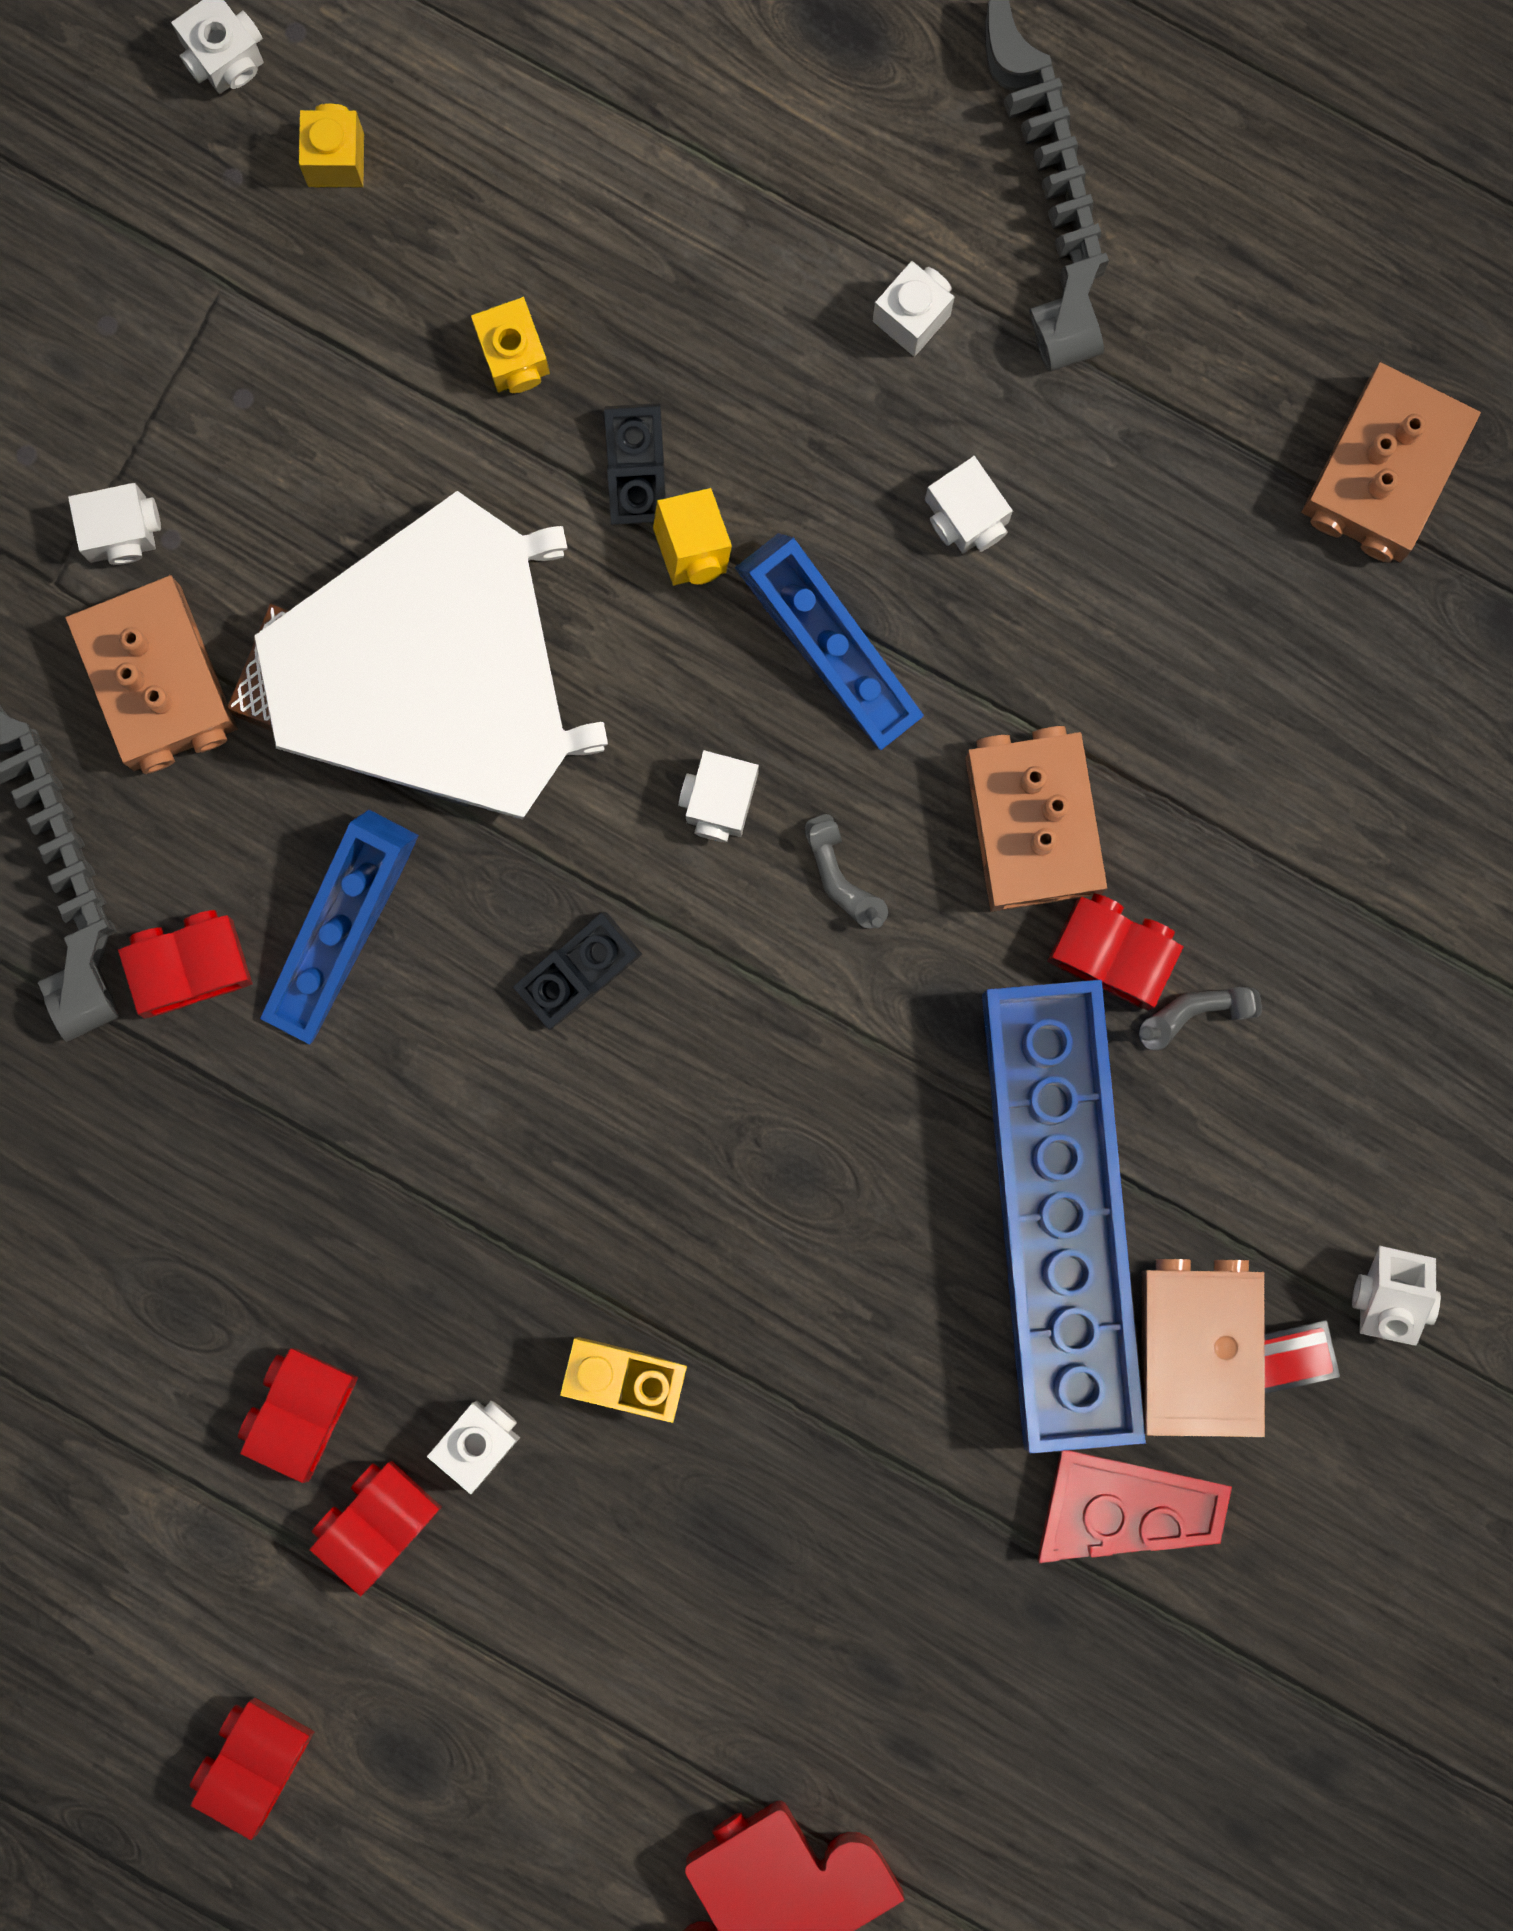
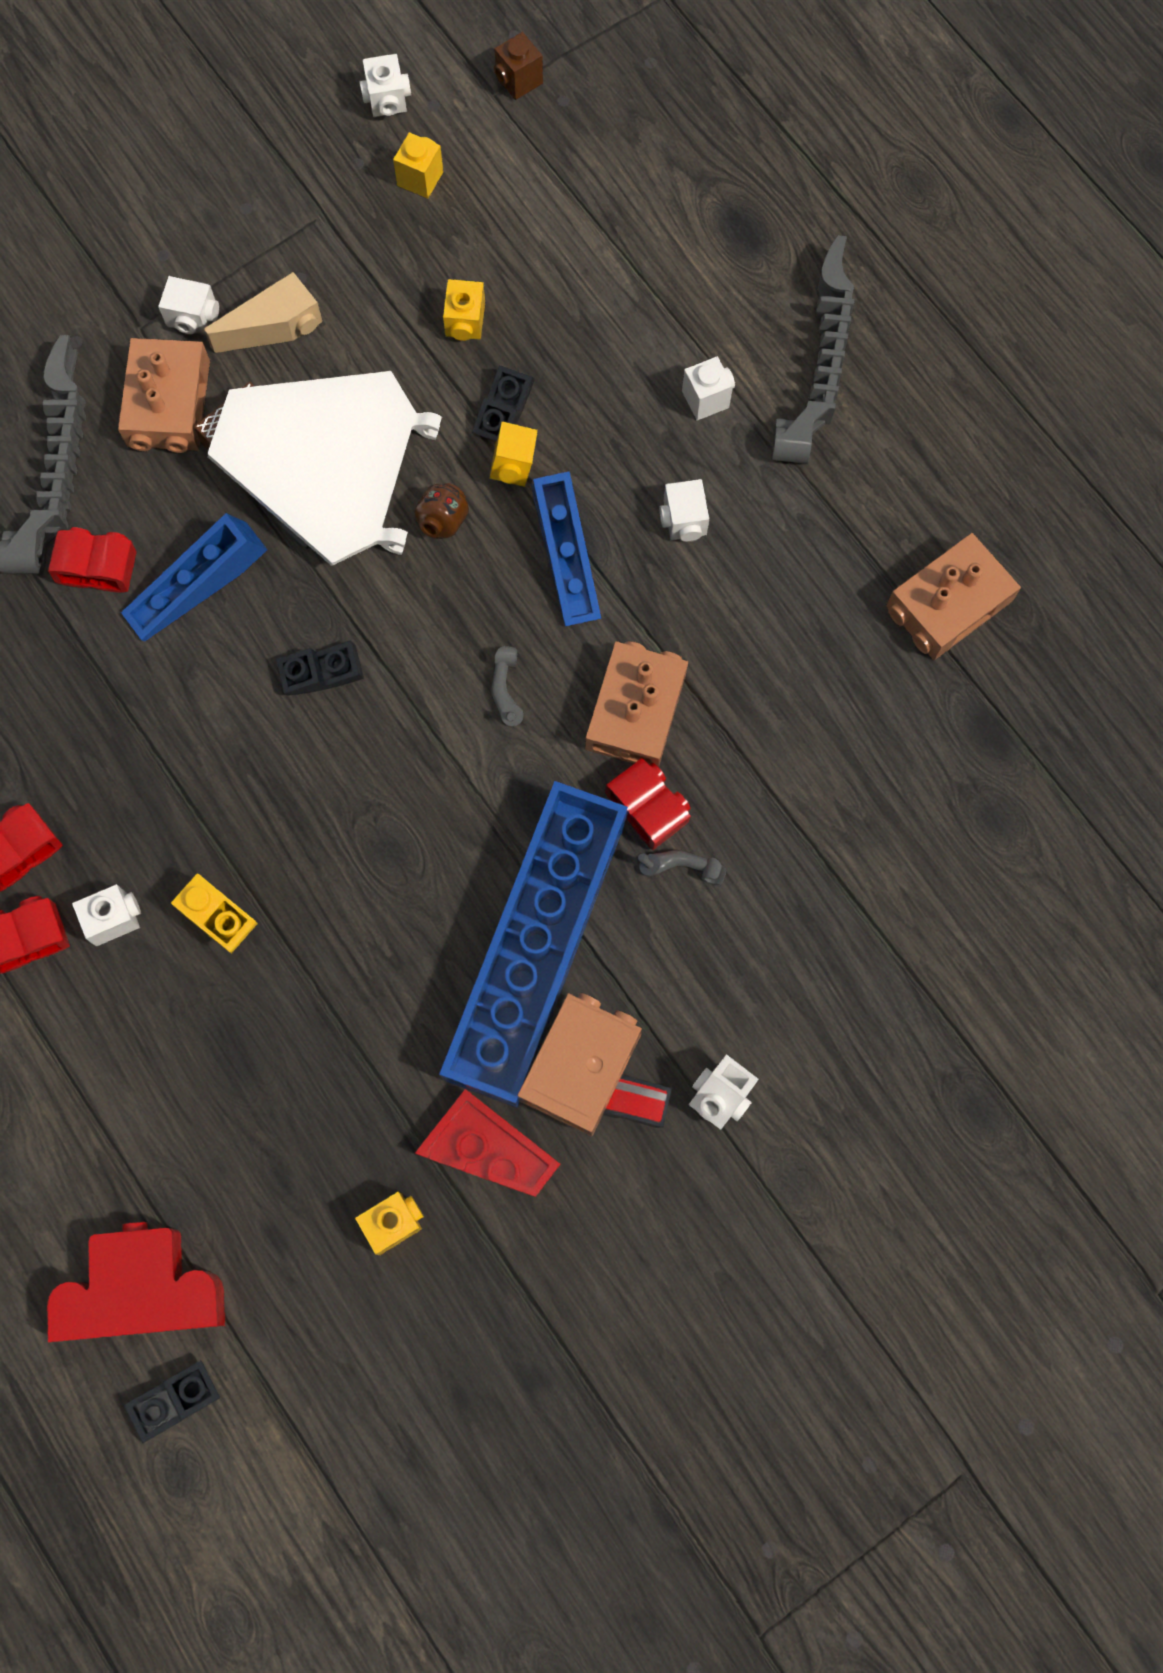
camera: 25 degrees right, 10 degrees down
white brick [678,750,758,842] -> none
none -> tan slope [204,272,322,353]
none -> yellow brick [355,1192,424,1255]
none -> reddish brown head [414,483,469,538]

